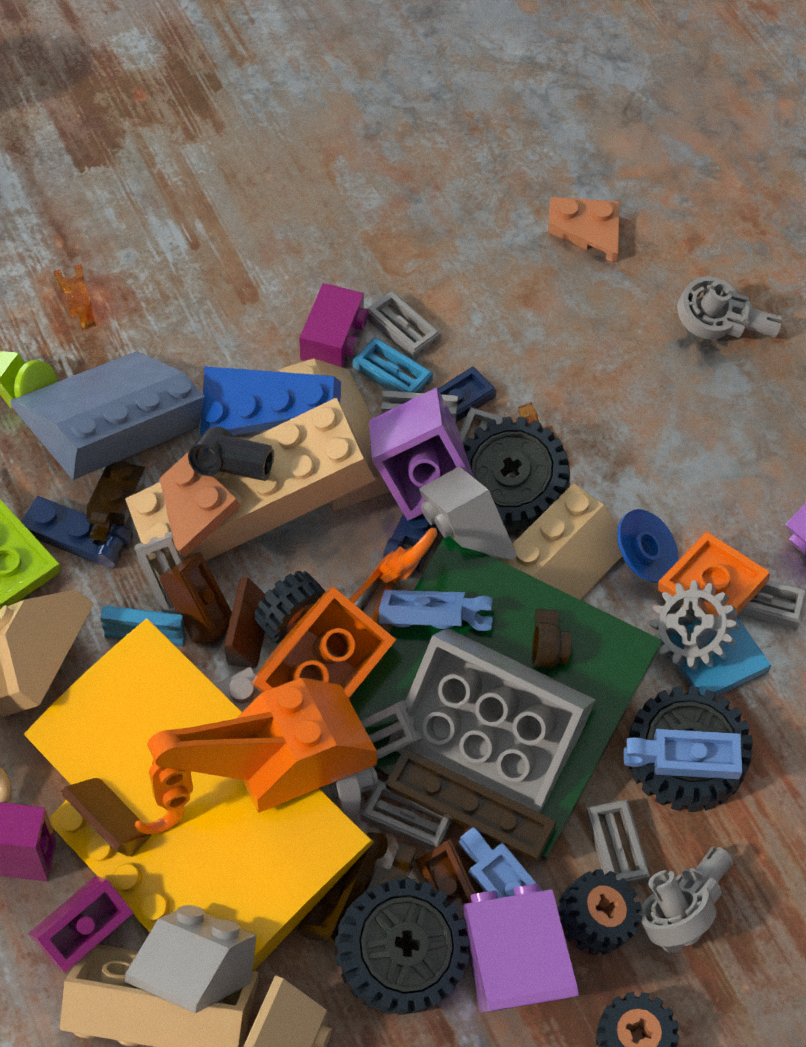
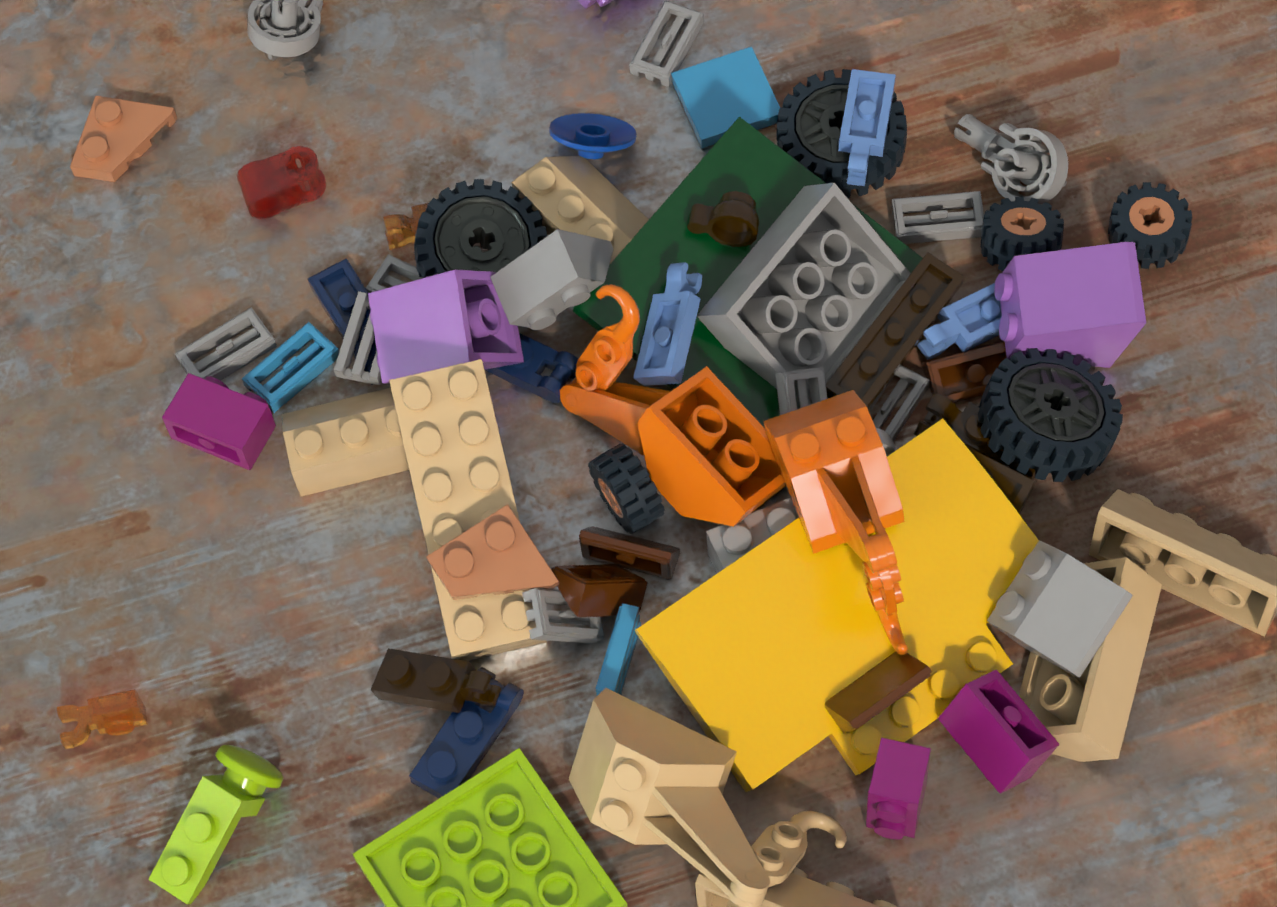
camera: 75 degrees left, 5 degrees up
sand blue slope [11,351,205,480] -> none
black piece [188,427,274,481] -> none
blue wing [200,366,341,436] -> none
light grey gear [649,580,740,670] -> none
orange tile [658,531,770,620] -> none
none -> clear red piece [237,146,327,219]

